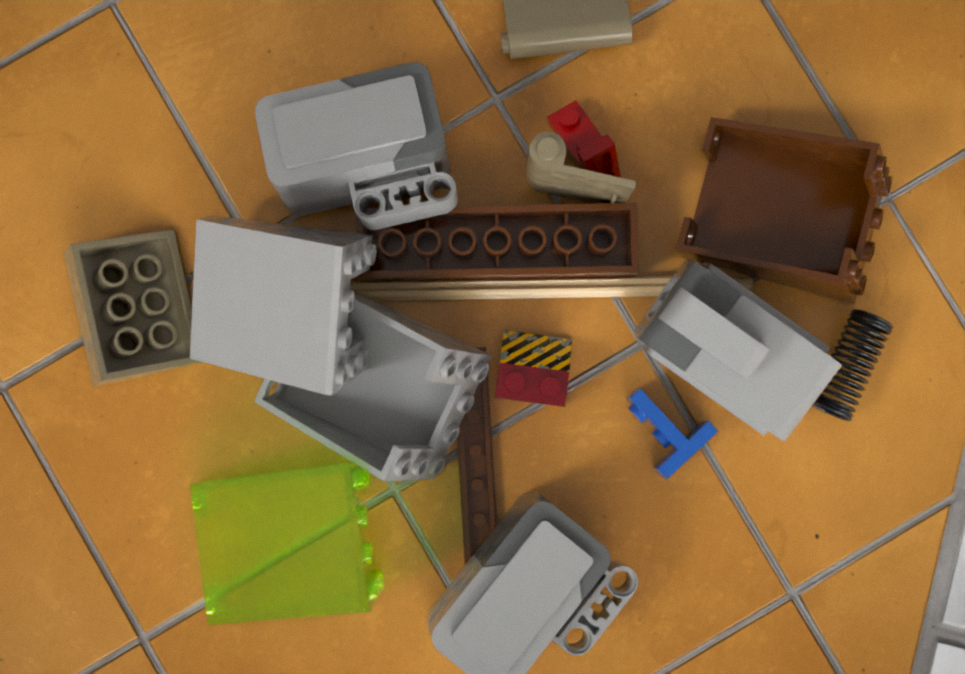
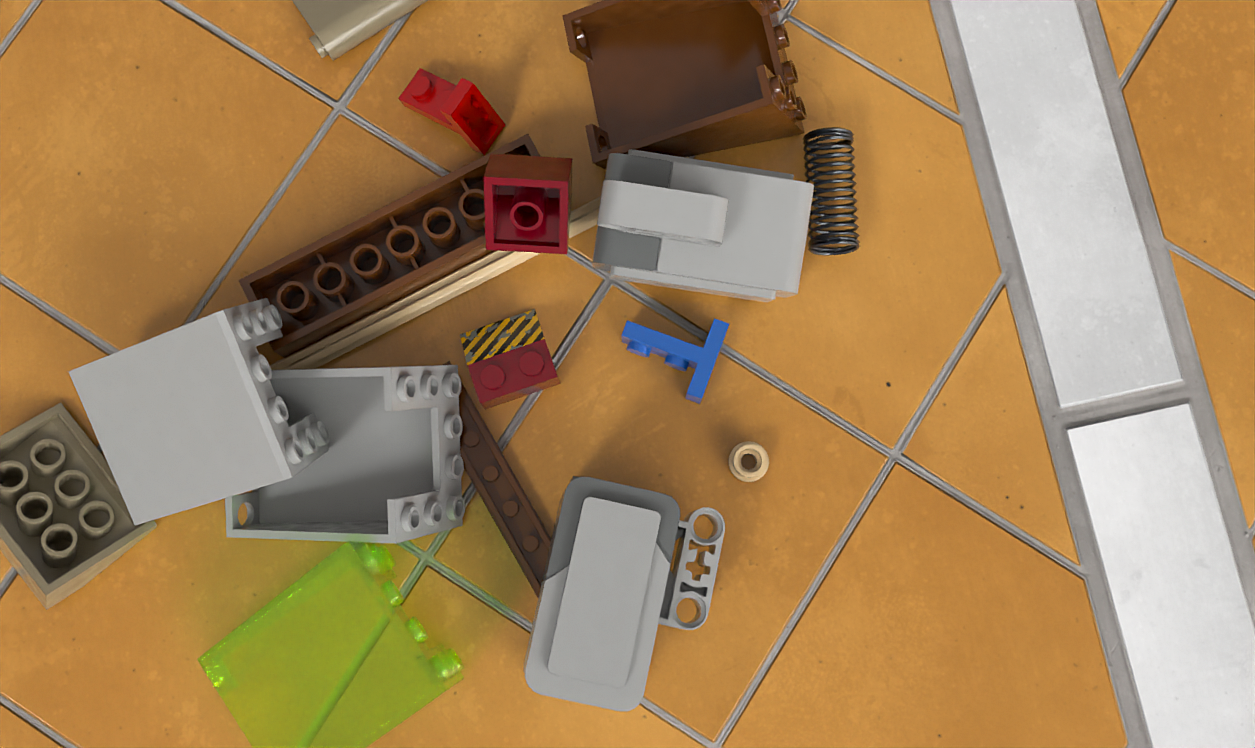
camera: 30 degrees left, 5 degrees down
light grey piece [255,62,458,230] -> none
dark tan door [525,131,636,204] -> none
none -> dark red slope [484,153,573,255]
none -> tan plate [728,441,769,482]

